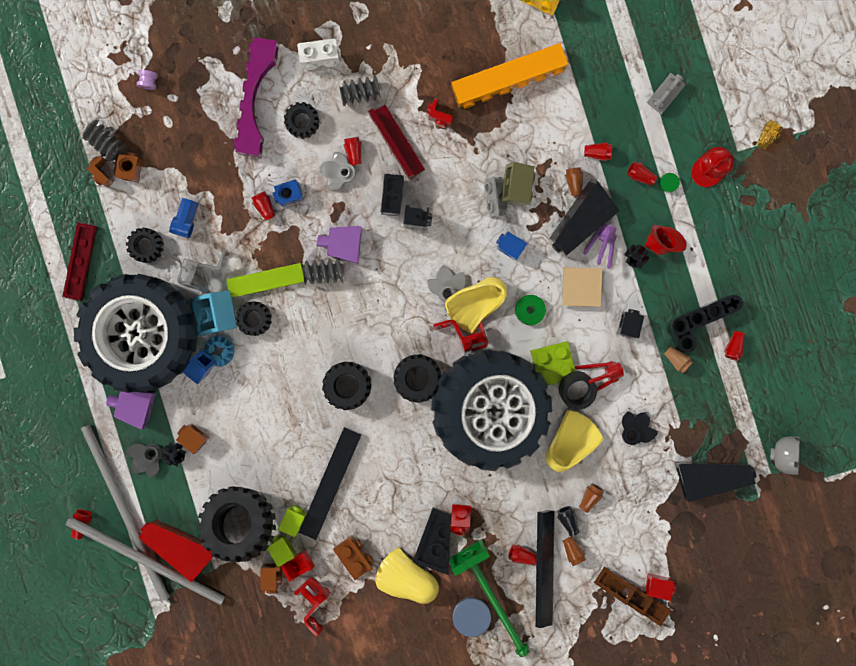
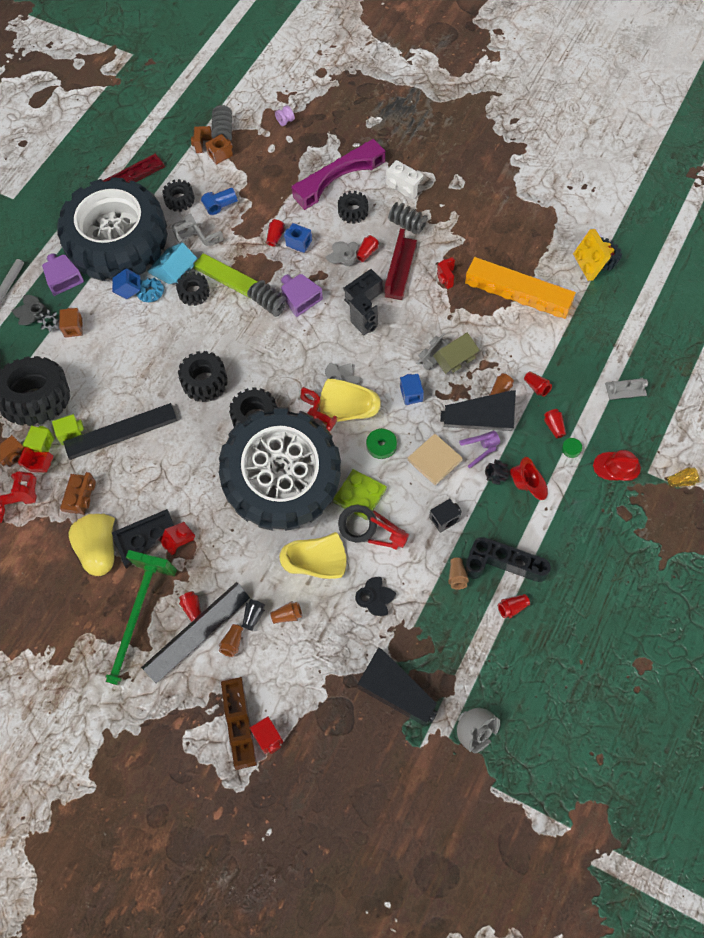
camera: 55 degrees right, 25 degrees down
sand blue tile [453,596,491,637] -> none

